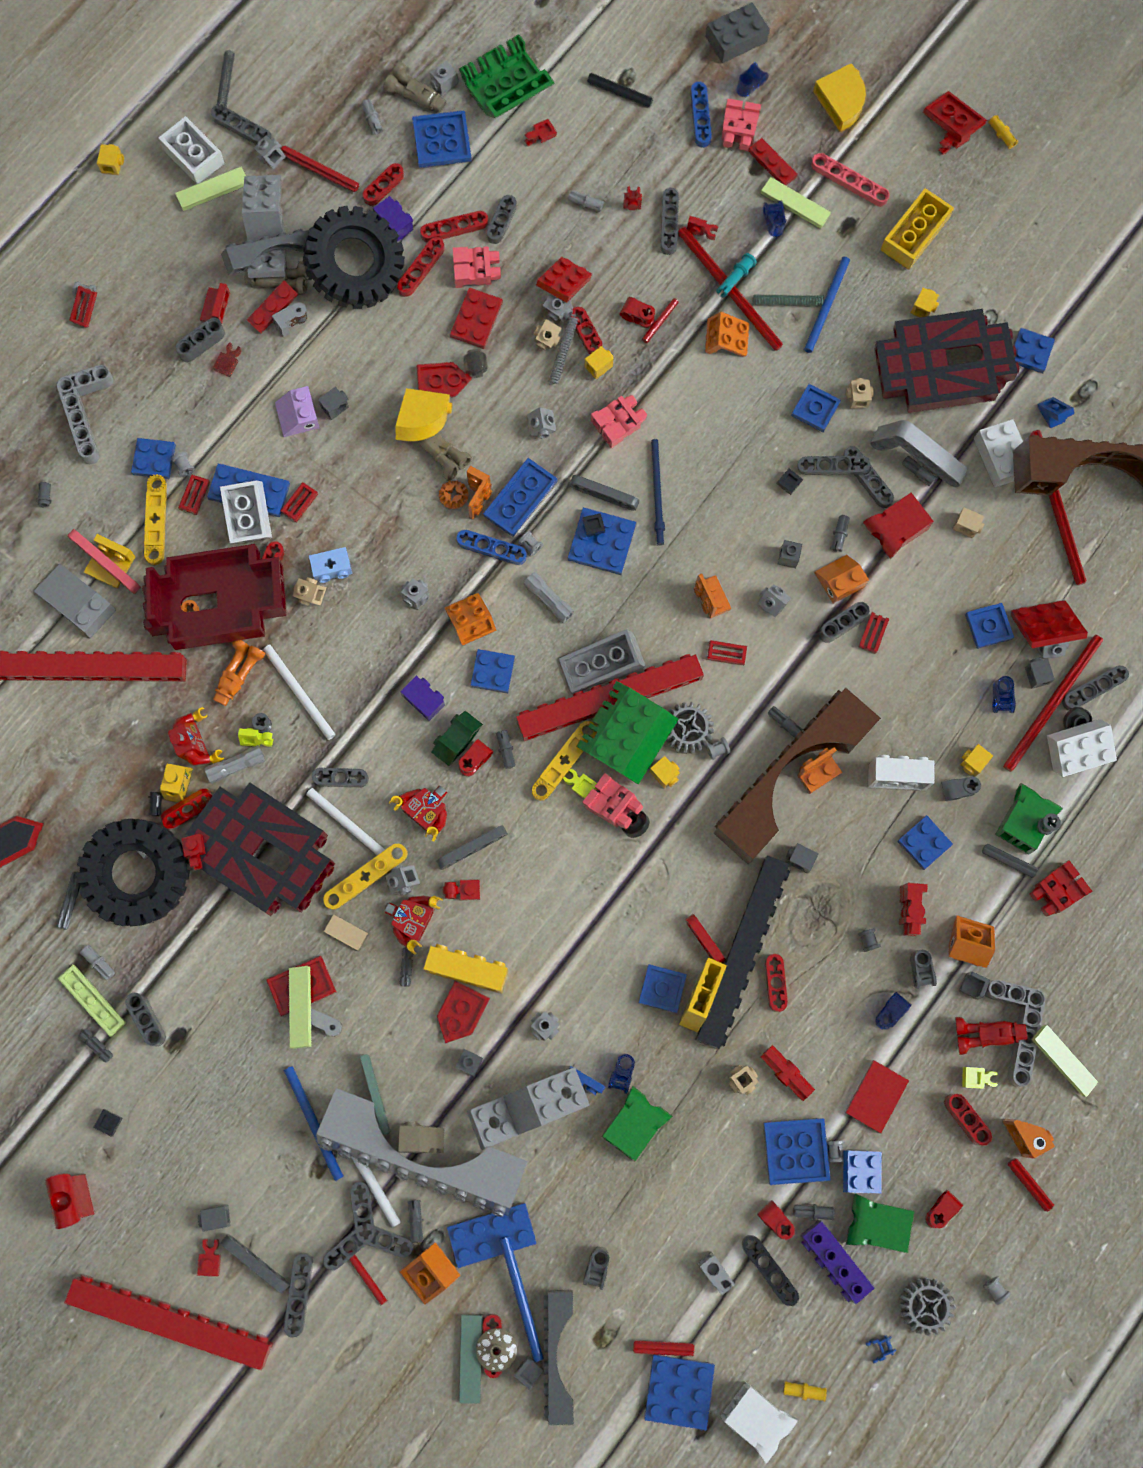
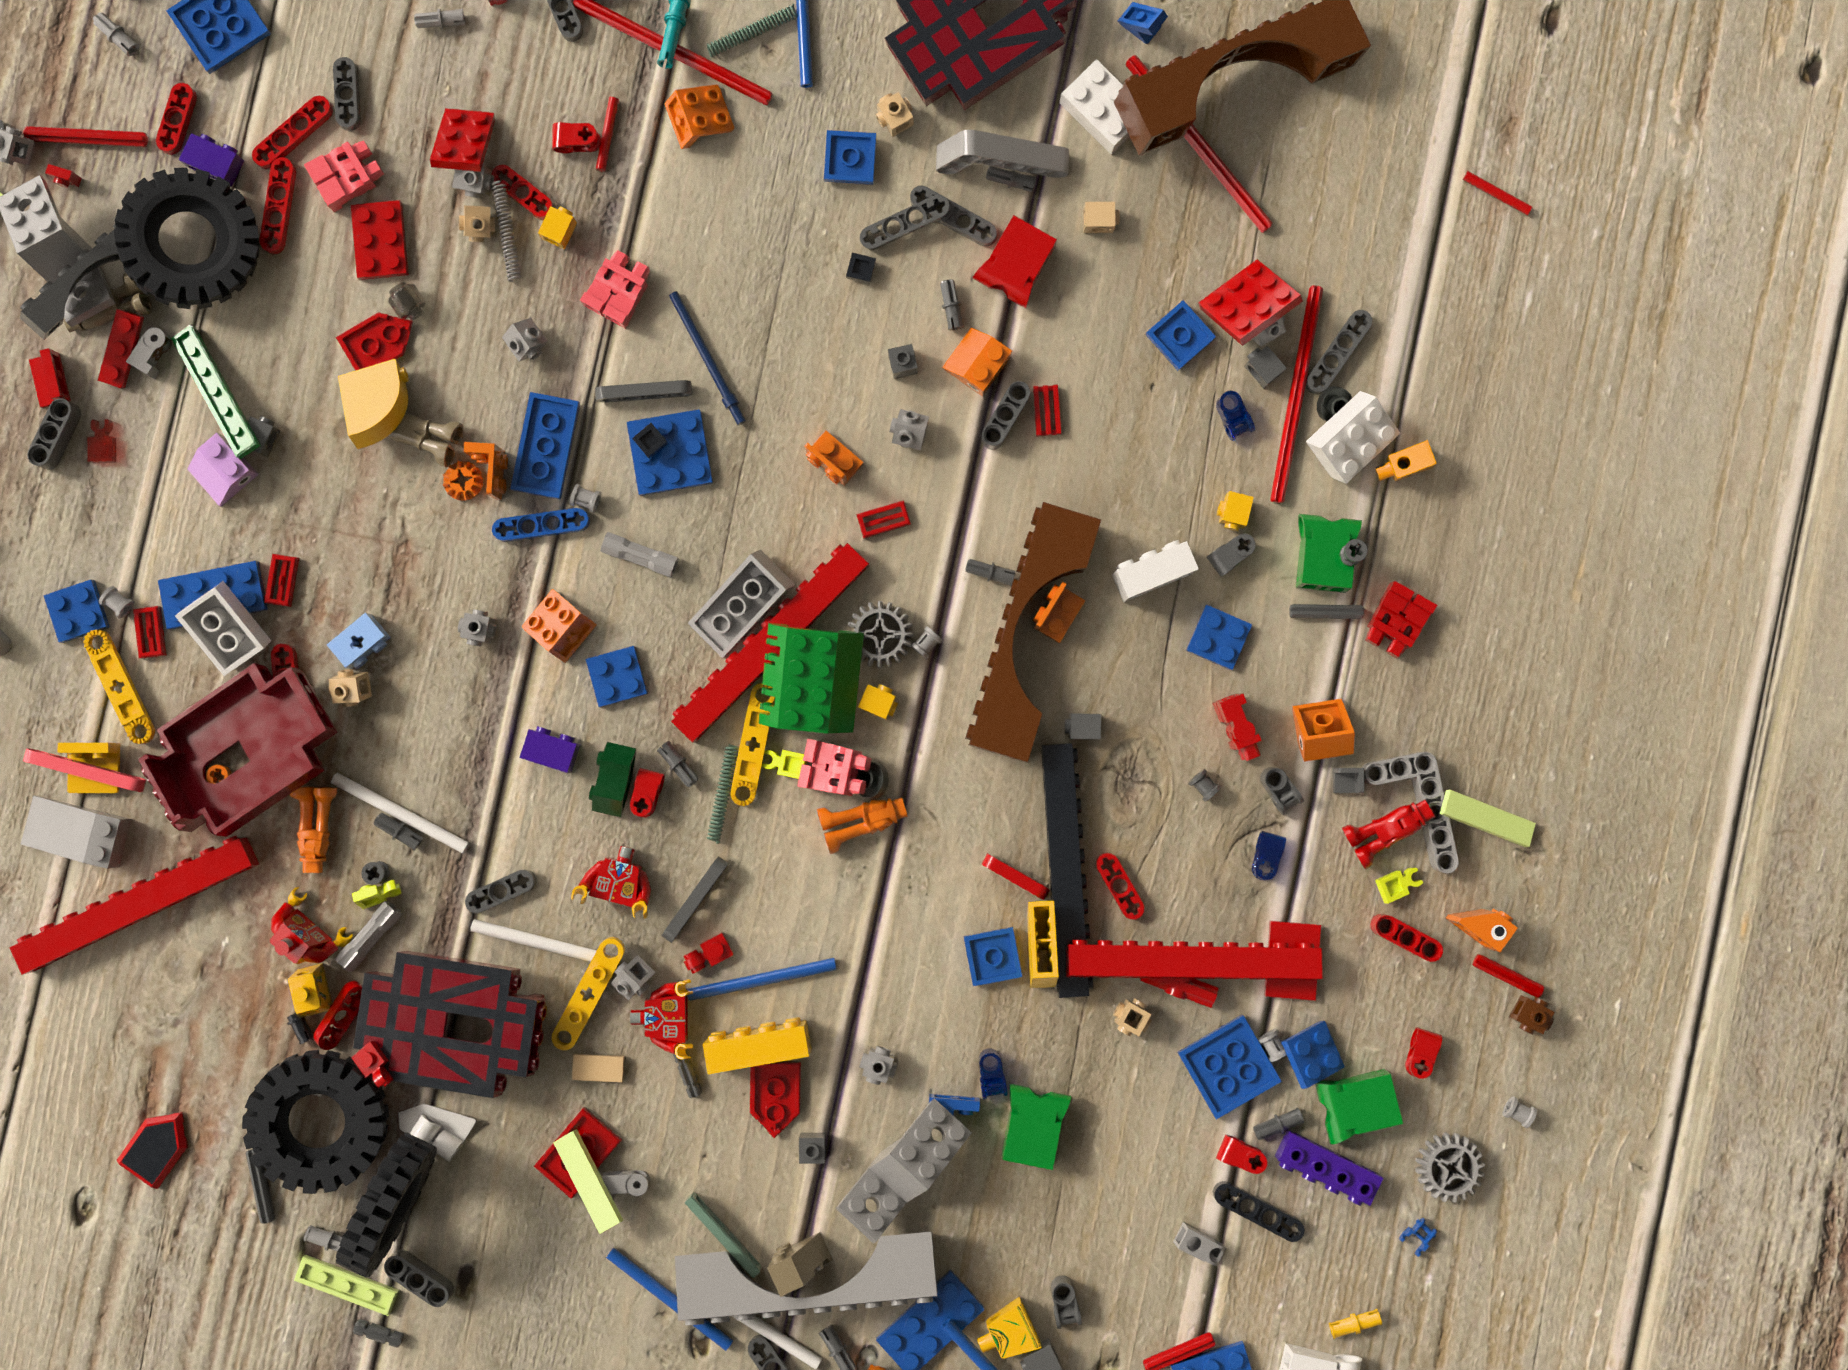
camera: 20 degrees left, 10 degrees up
none -> red plate [45,164,82,188]
none -> tile [171,324,261,459]
none -> black tyre [336,1133,437,1278]
none -> dark grey axle [374,813,424,851]
none -> white panel [399,1103,476,1162]
none -> blue piece [687,958,837,1001]
none -> sand green piece [706,744,739,844]
none -> orange piece [817,798,908,855]
none -> yellow torso [977,1297,1042,1359]
none -> red brick [1066,940,1323,980]
none -> light orange torso [1375,440,1437,482]
none -> reddish brown brick [1509,995,1555,1035]

